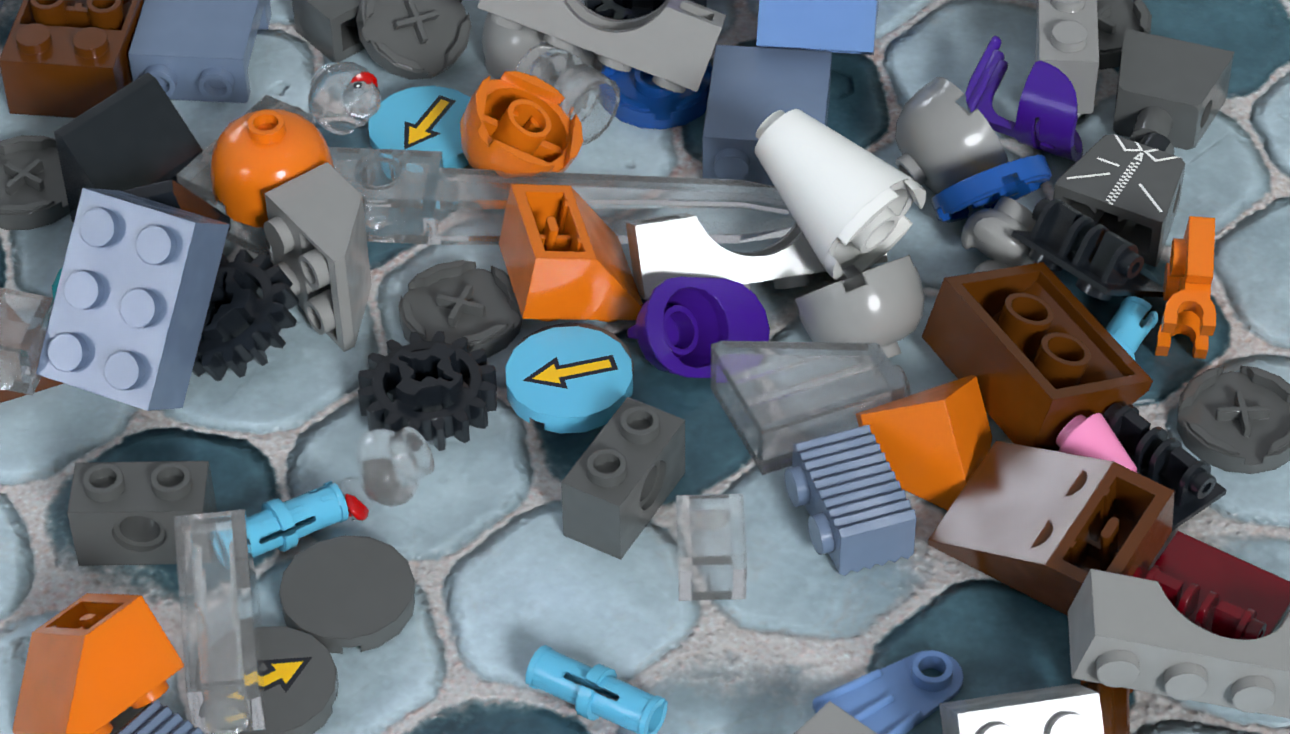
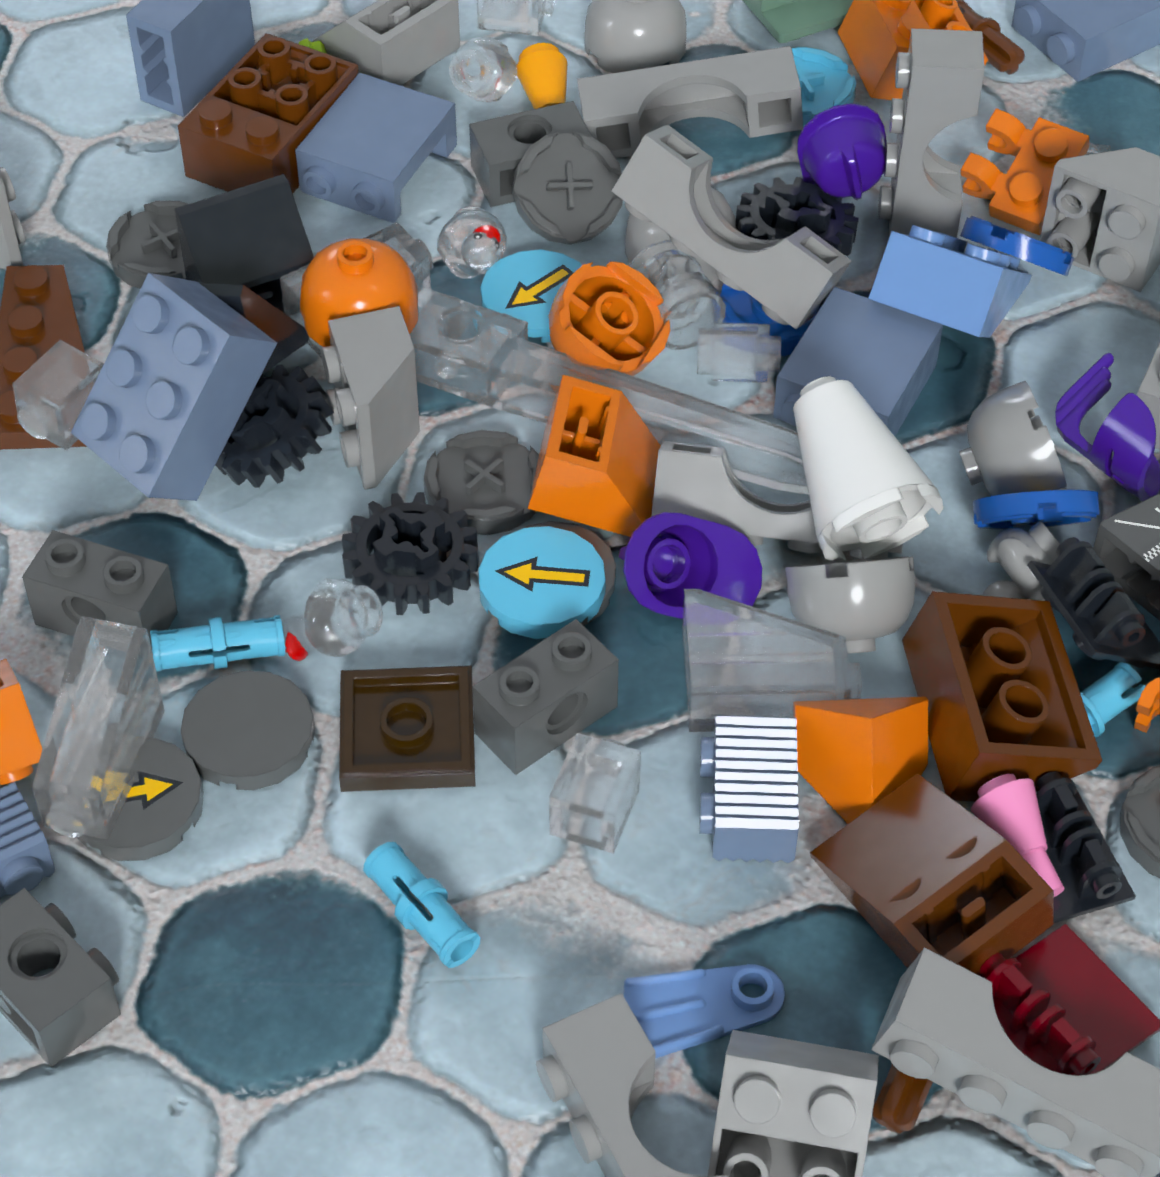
camera: 20 degrees right, 5 degrees up
none -> dark brown plate [339,665,476,792]
none -> clear brick [697,322,781,383]

